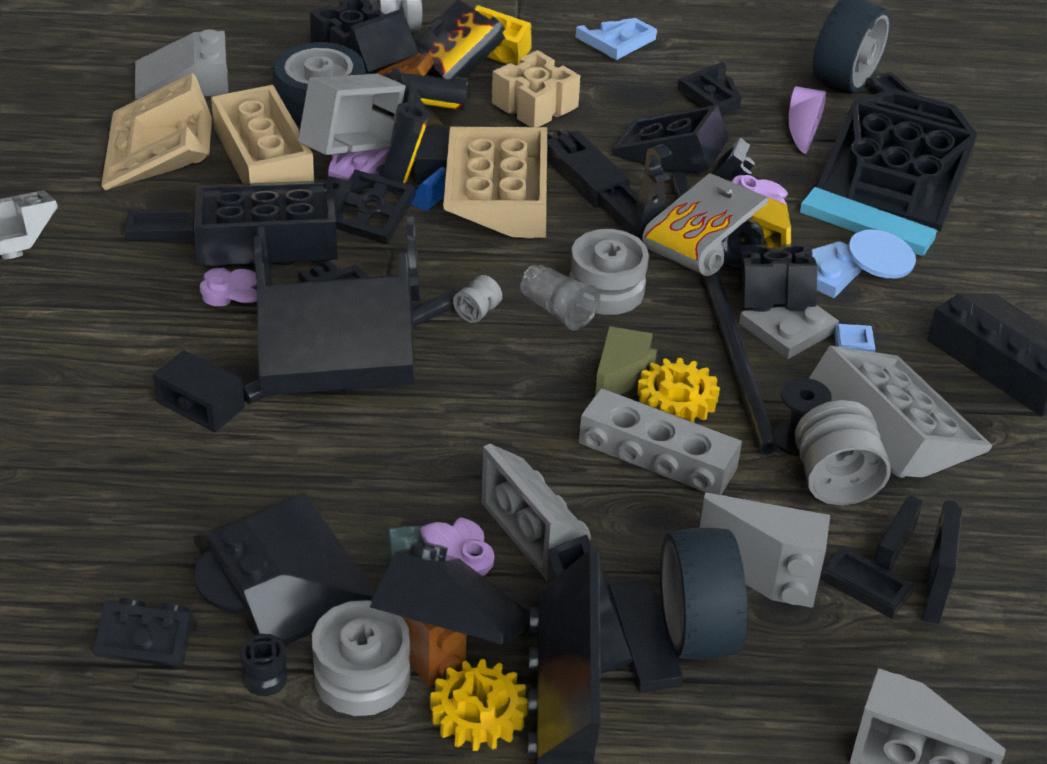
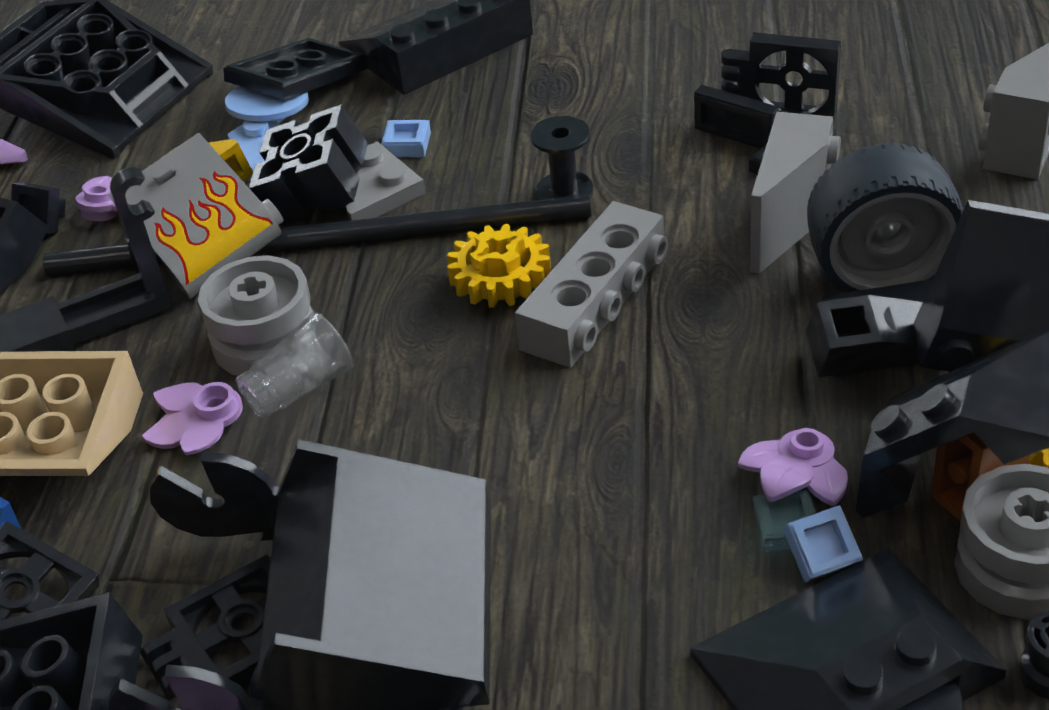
camera: 80 degrees left, 0 degrees up
light grey wheel [453,275,502,323] -> none
light grey slope [481,444,591,581] -> none
olive slope [595,326,658,396] -> none
light grey wheel [795,400,891,506] -> none
medium azure tile [800,187,937,256] -> none
light grey slope [809,346,993,478] -> none
none -> lavender plate [142,382,243,455]
none -> black tile [223,38,367,100]
none -> light blue tile [782,505,863,583]

